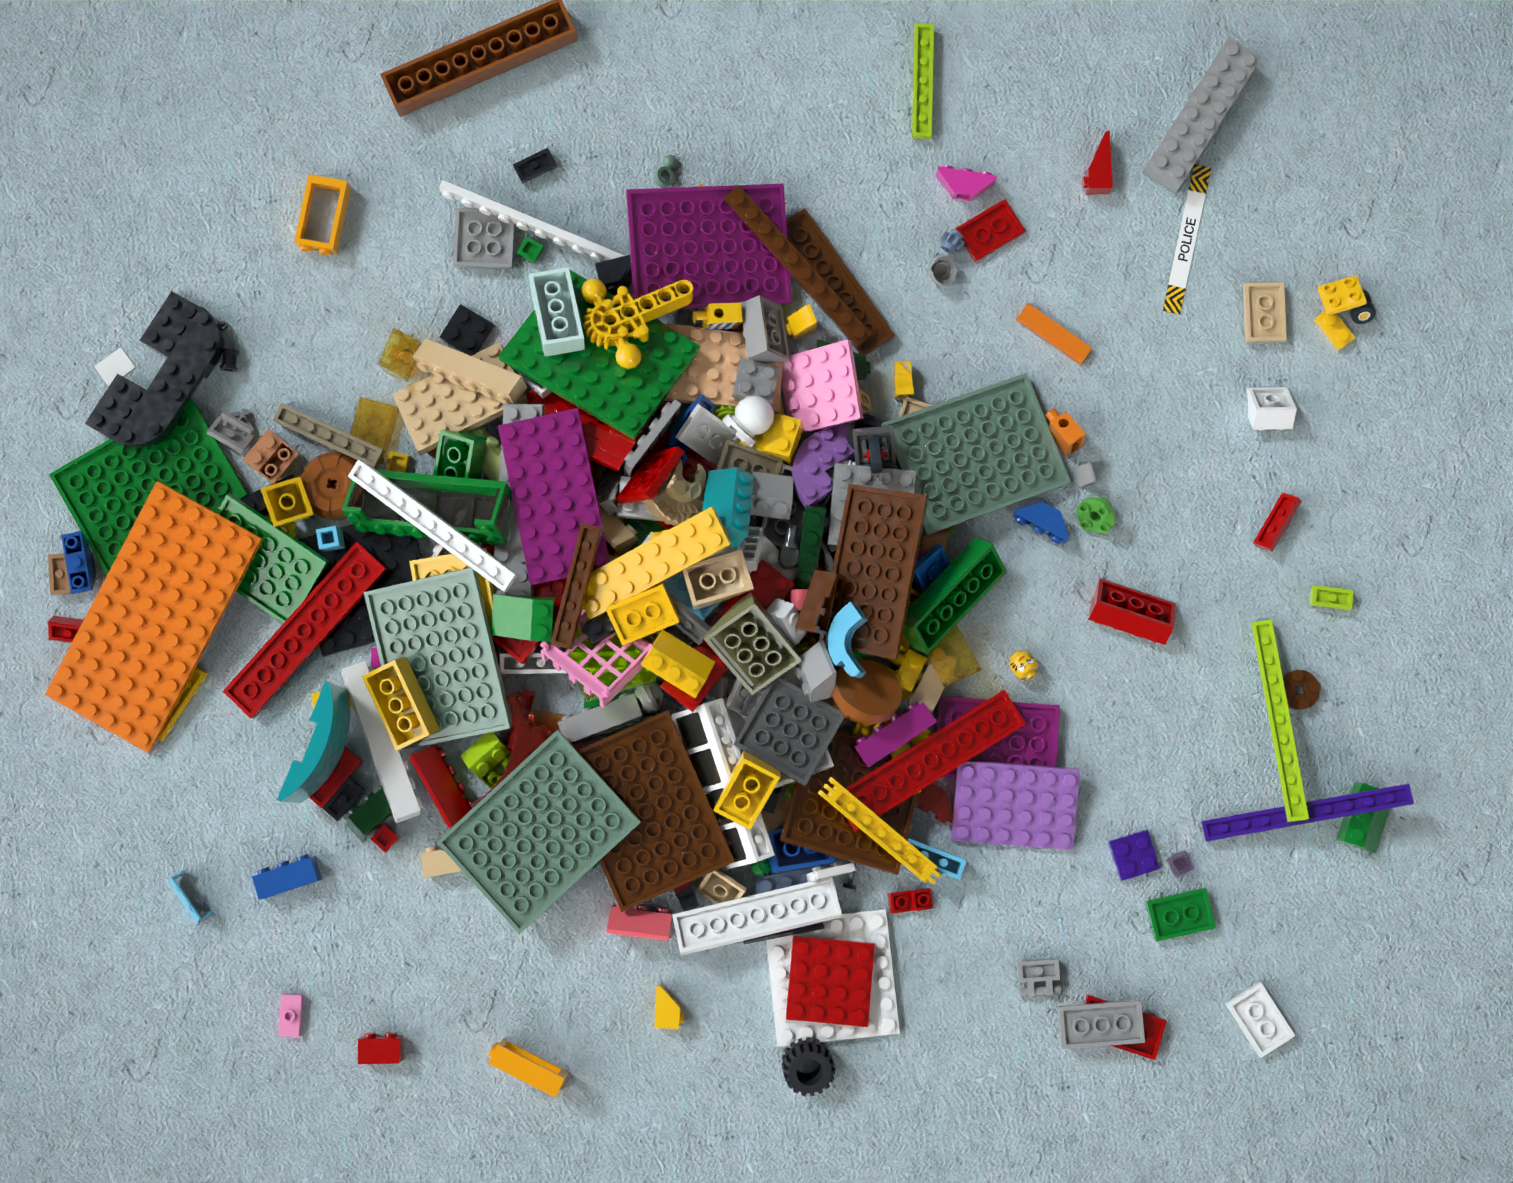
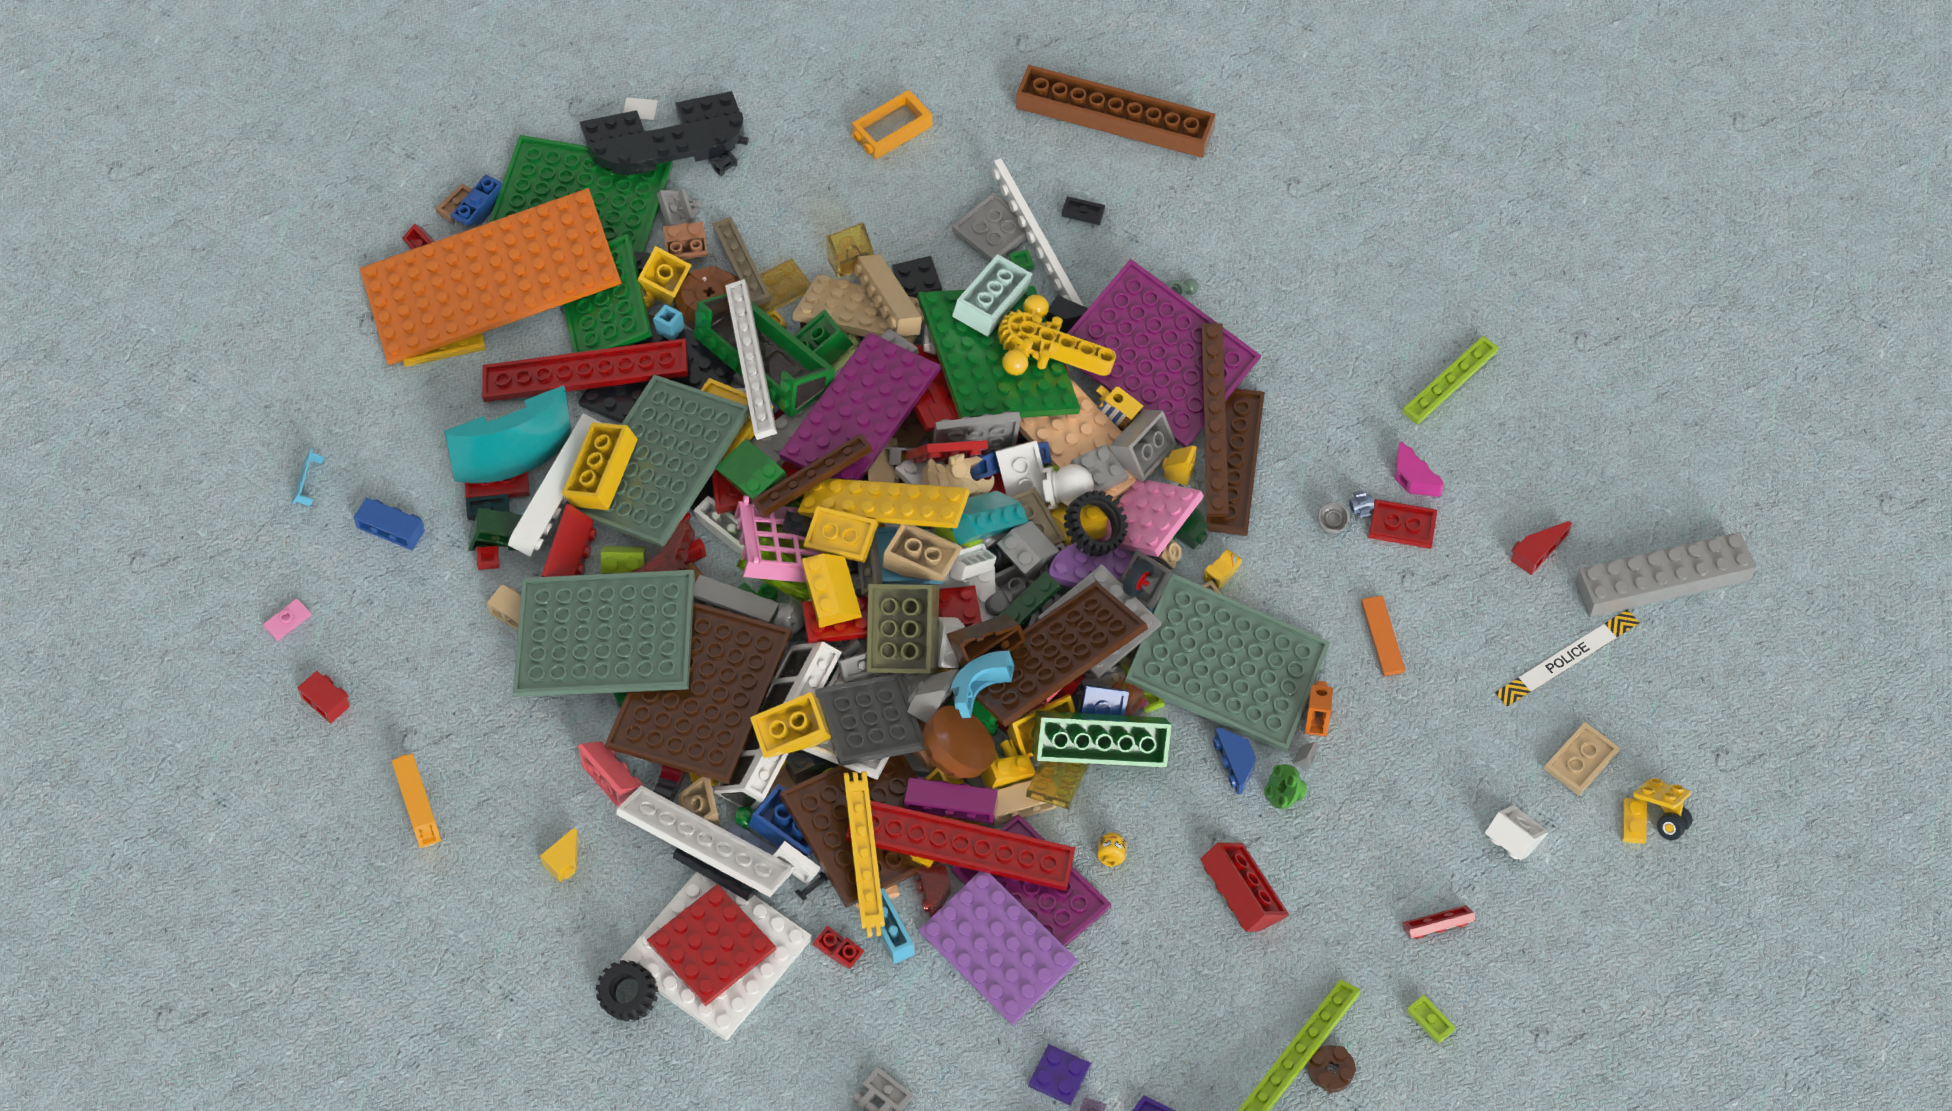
camera: 45 degrees right, 25 degrees down
none -> black tyre [1064,490,1128,556]

